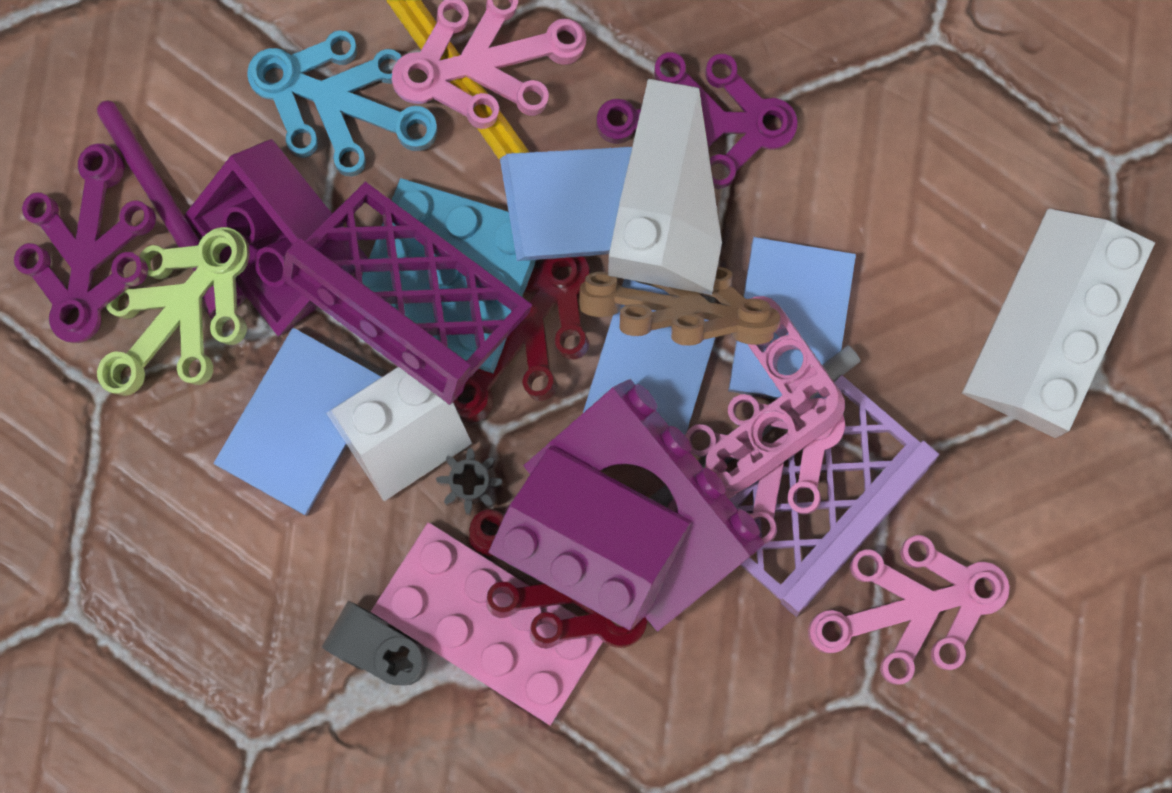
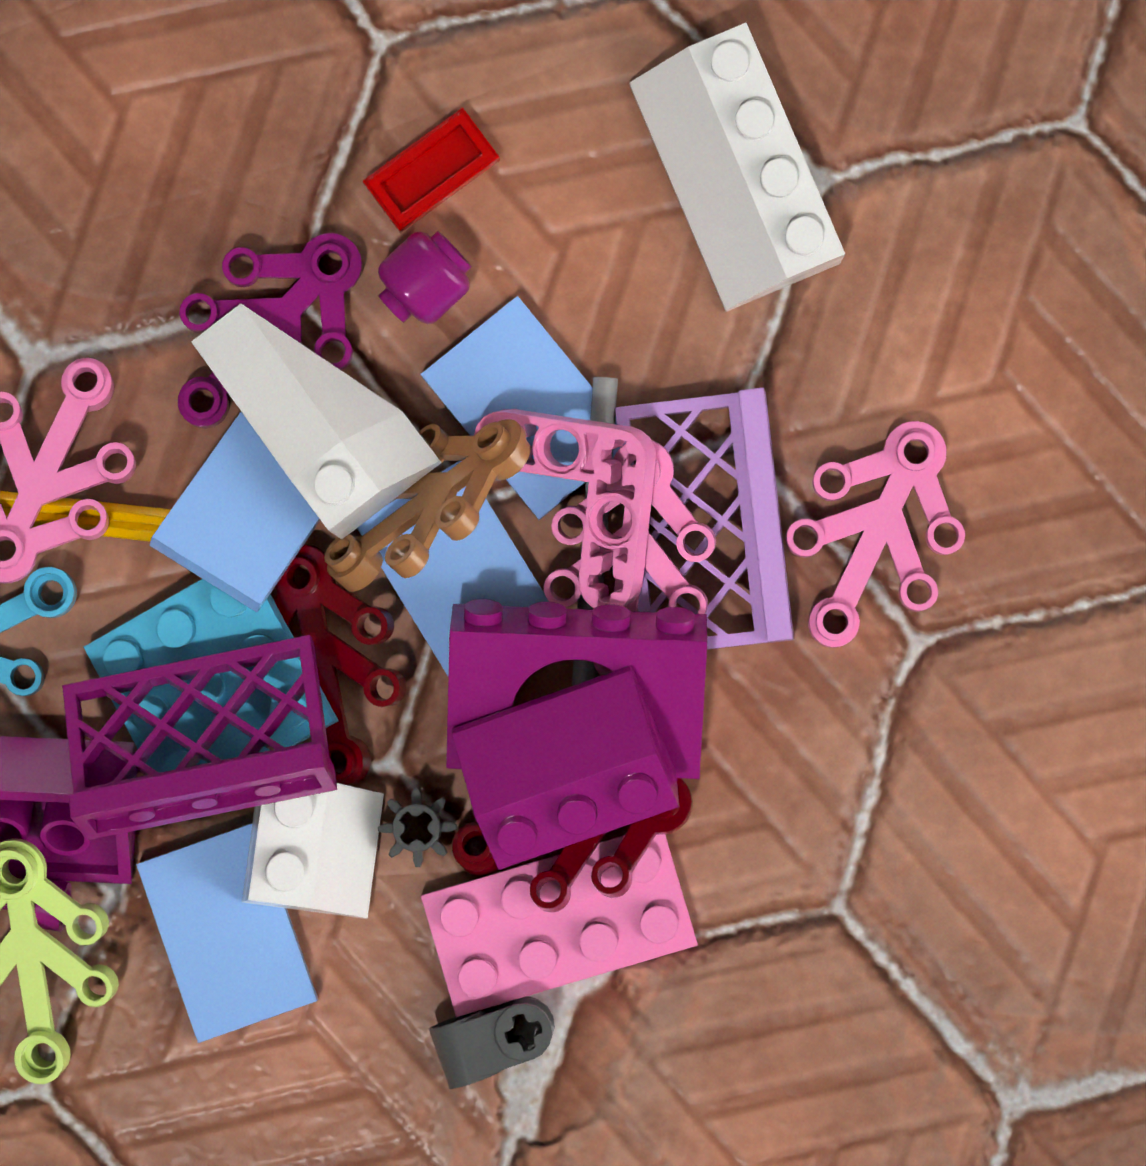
camera: 40 degrees left, 5 degrees up
none -> red tile [363,107,500,234]
none -> magenta head [378,231,472,324]

